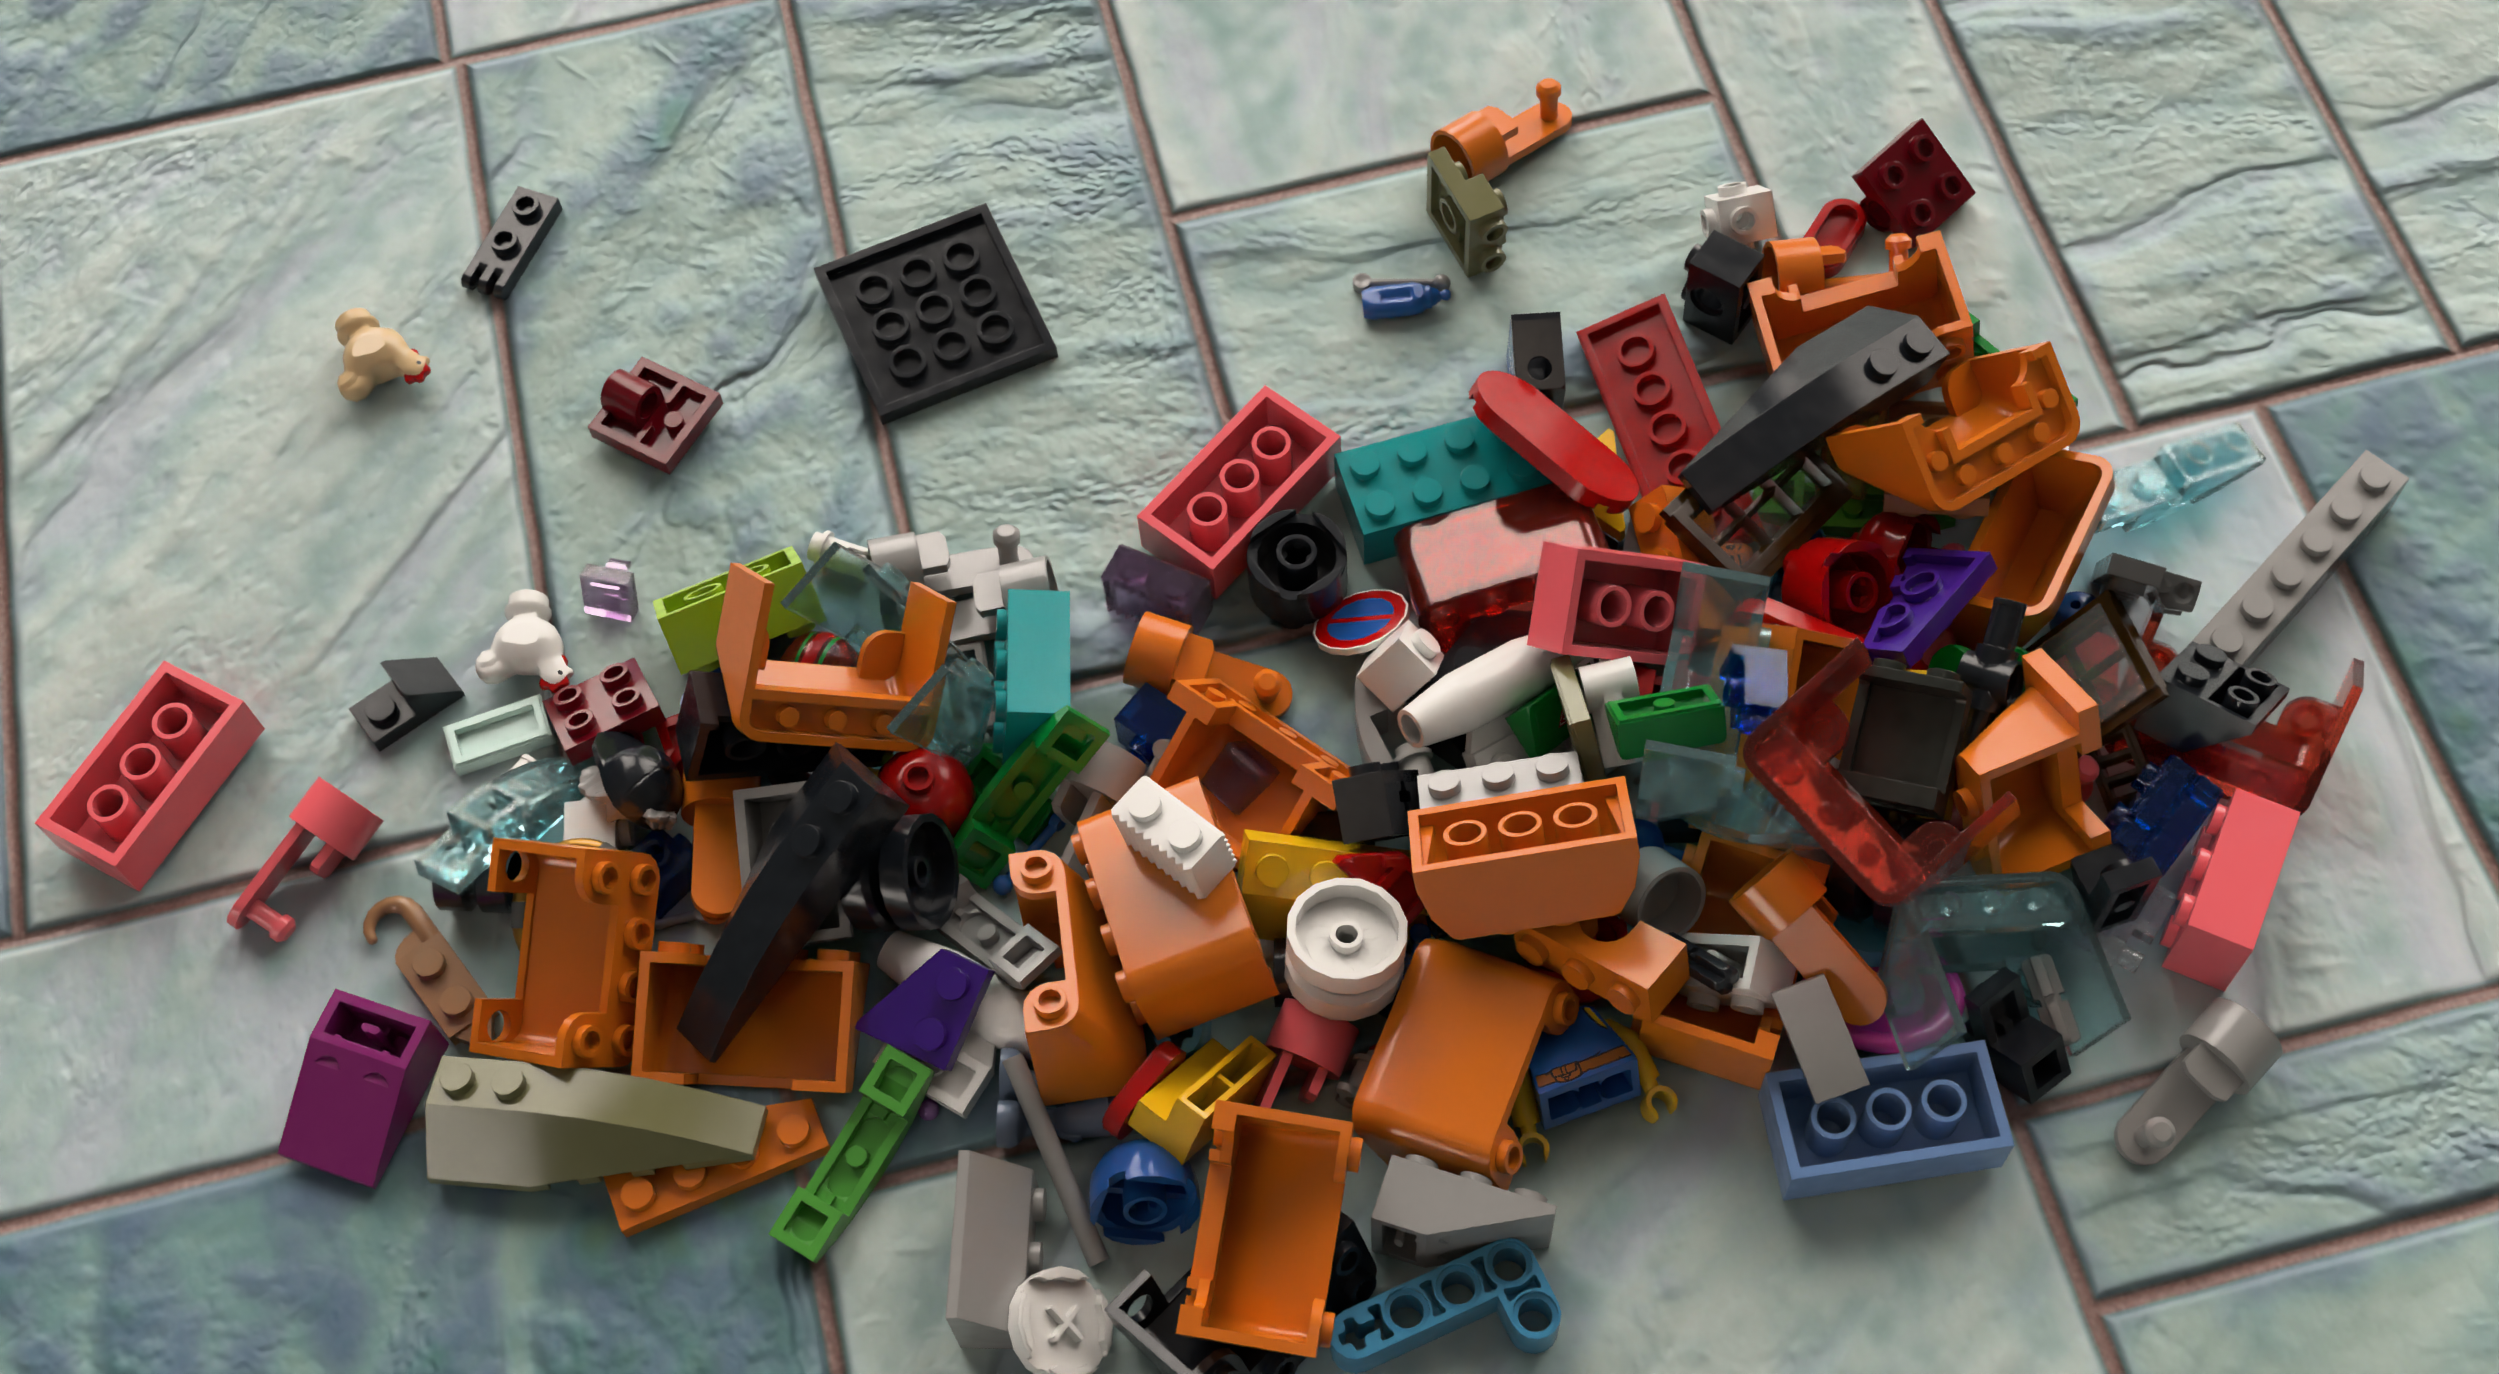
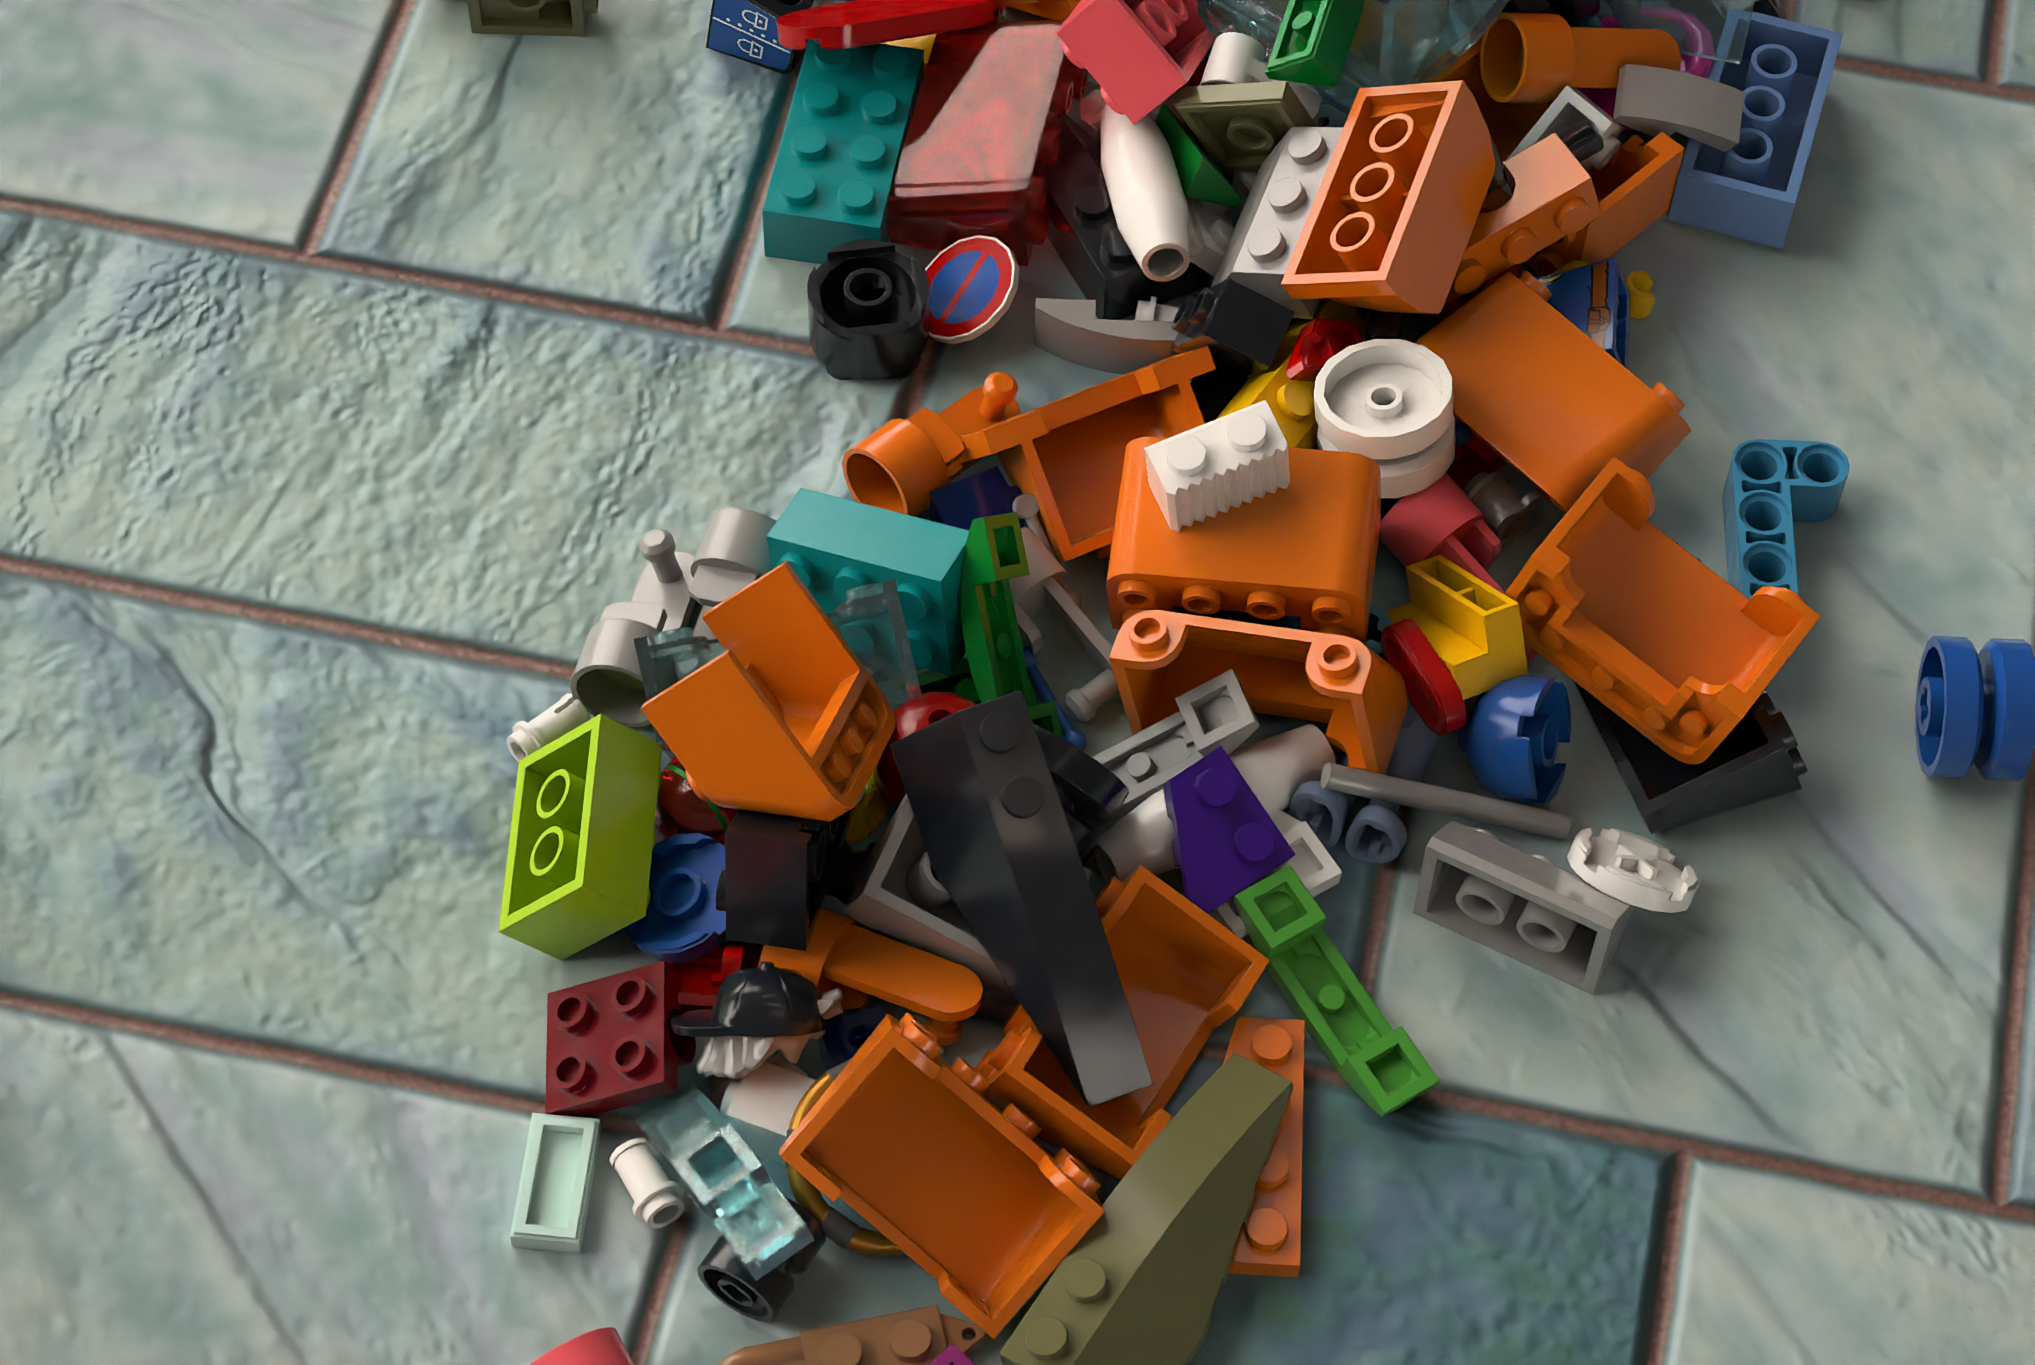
camera: 70 degrees left, 5 degrees down
black slope [349,657,465,752] -> none
white animal [475,589,574,693] -> none
clear purple tile [580,558,639,622] -> none
dark red plate [588,357,724,475] -> none
black plate [813,203,1058,425] -> none
clear purple brick [1101,544,1214,635] -> none
coral brick [1137,385,1341,599] -> none
slope [1201,740,1280,815] -> none
light grey hinge [1353,273,1451,294] -> none
white brick [1357,619,1444,712] -> none
blue piece [1361,282,1451,320] -> none
light grey slope [1371,1154,1557,1268] -> none

